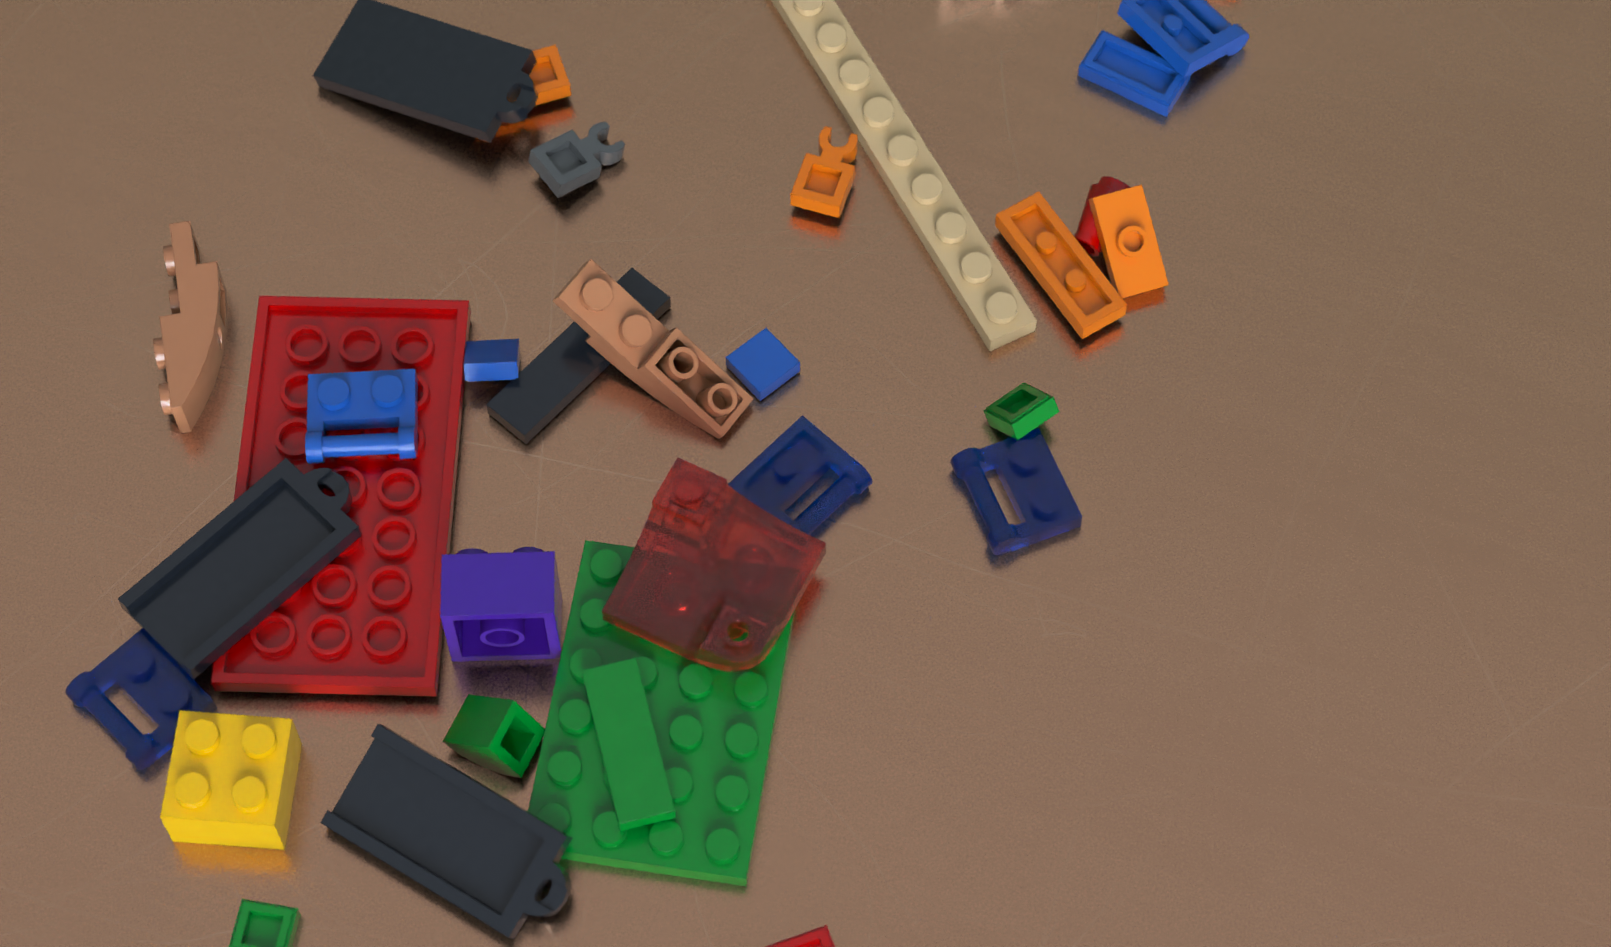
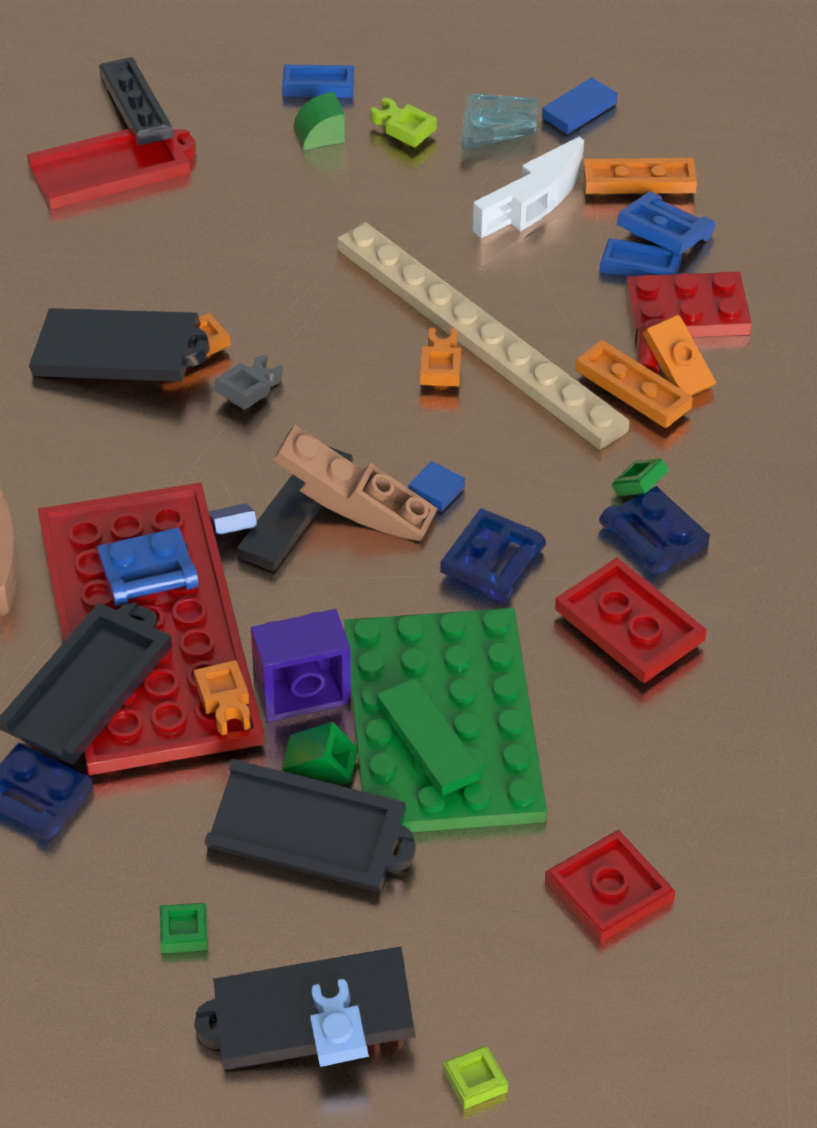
camera: 15 degrees left, 15 degrees down
yellow brick [160,711,302,850] -> none
clear red slope [602,457,826,672] -> none
none -> orange plate [194,660,250,735]
none -> red plate [555,557,707,683]
none -> red plate [626,271,752,340]

